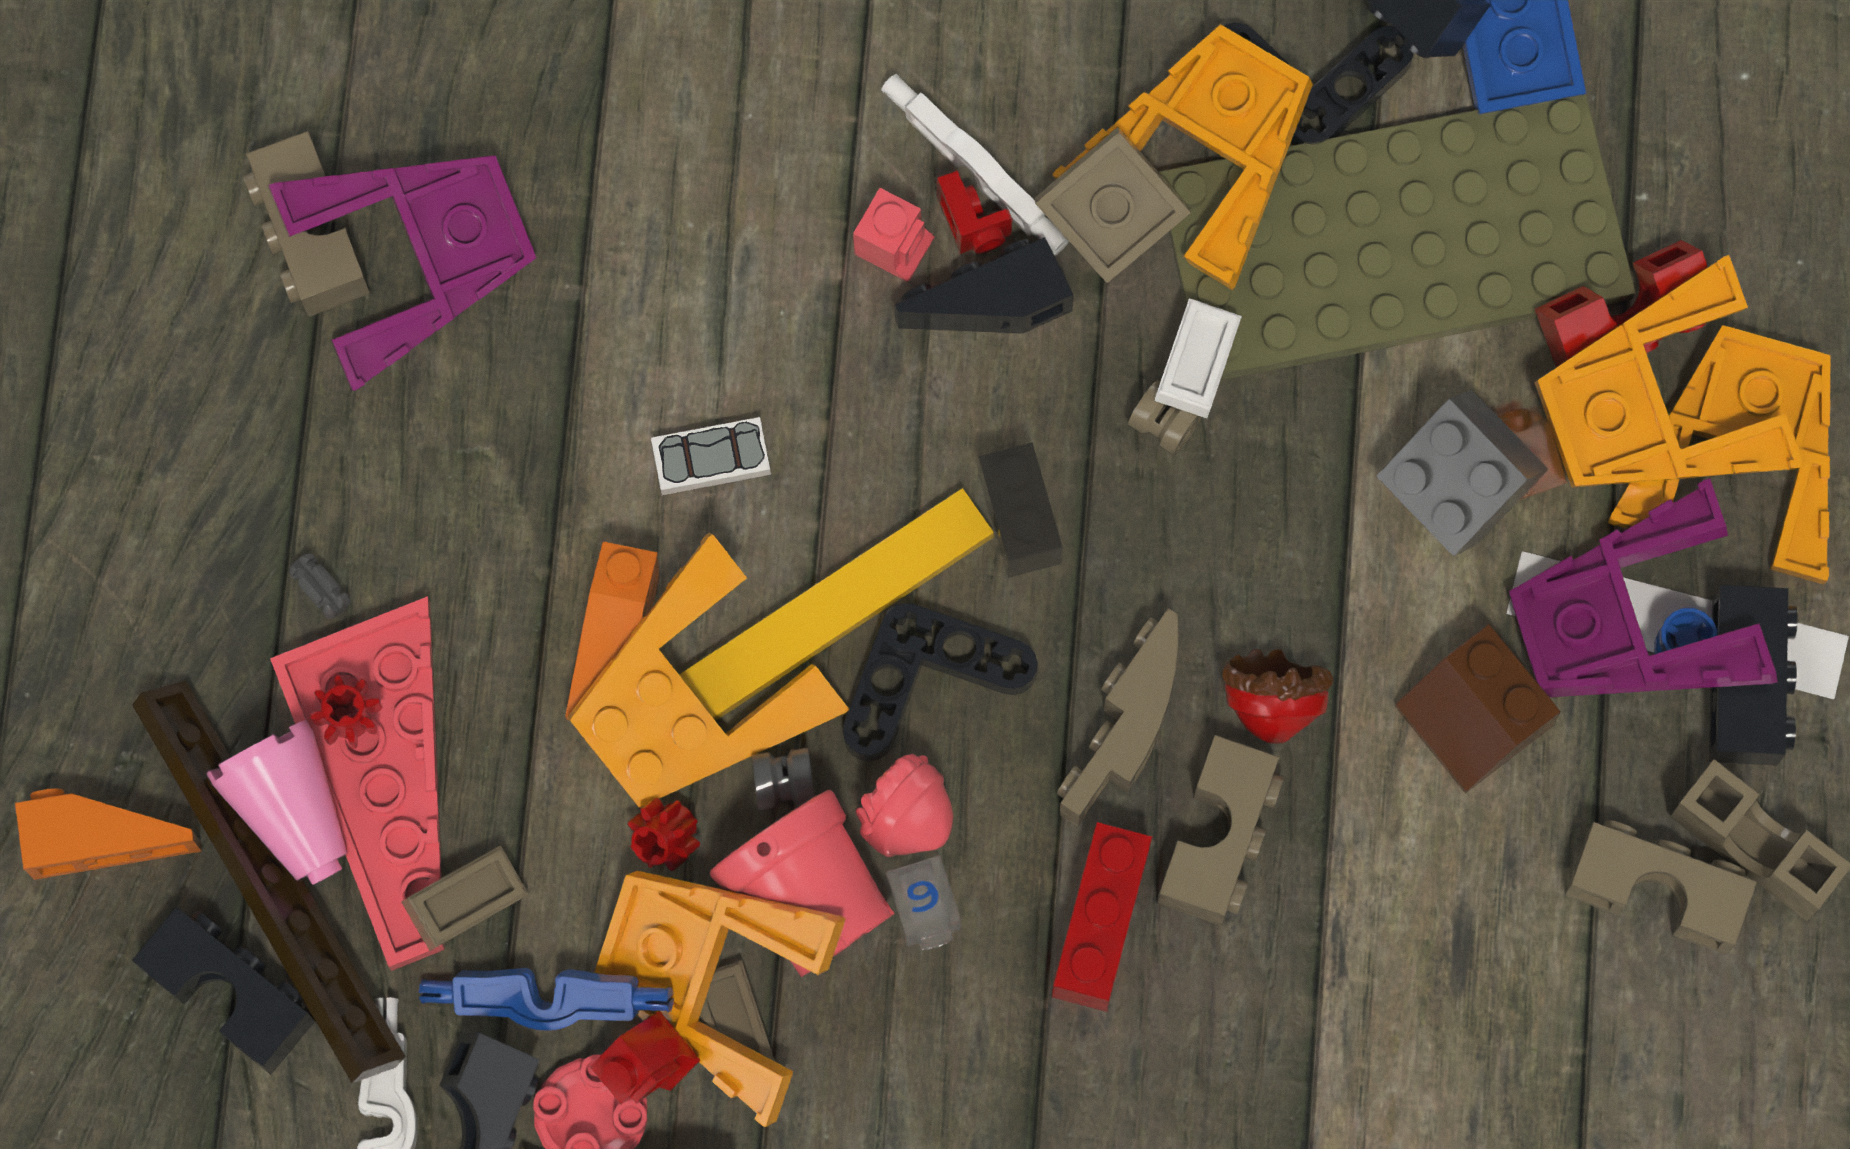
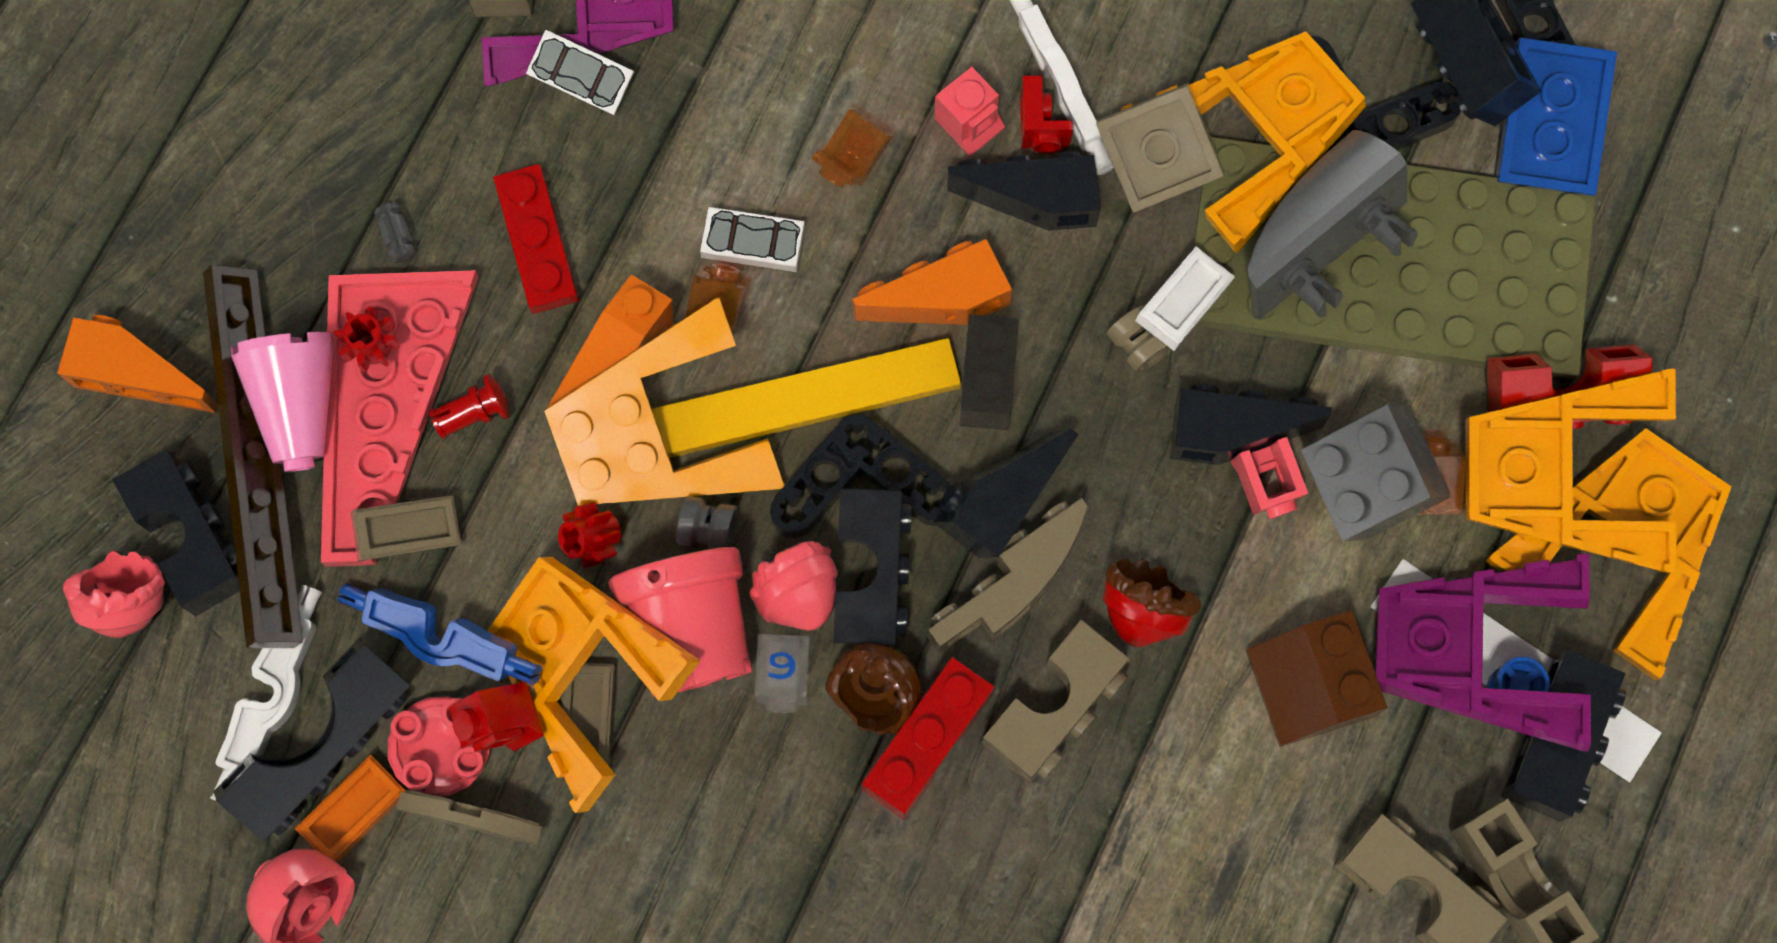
camera: 20 degrees right, 0 degrees up
none -> coral hair [63,550,165,638]
none -> red pin [429,373,511,439]
none -> red plate [493,164,579,315]
none -> tile [526,30,634,116]
none -> clear orange bracket [685,263,751,337]
none -> clear orange bracket [811,109,893,188]
none -> reddish brown hair [825,643,921,736]
none -> black arch [833,489,912,646]
none -> orange slope [852,239,1012,325]
none -> black slope [934,428,1079,558]
none -> black slope [1169,384,1332,465]
none -> coral window [1230,437,1309,520]
none -> dark grey piece [1247,130,1418,319]

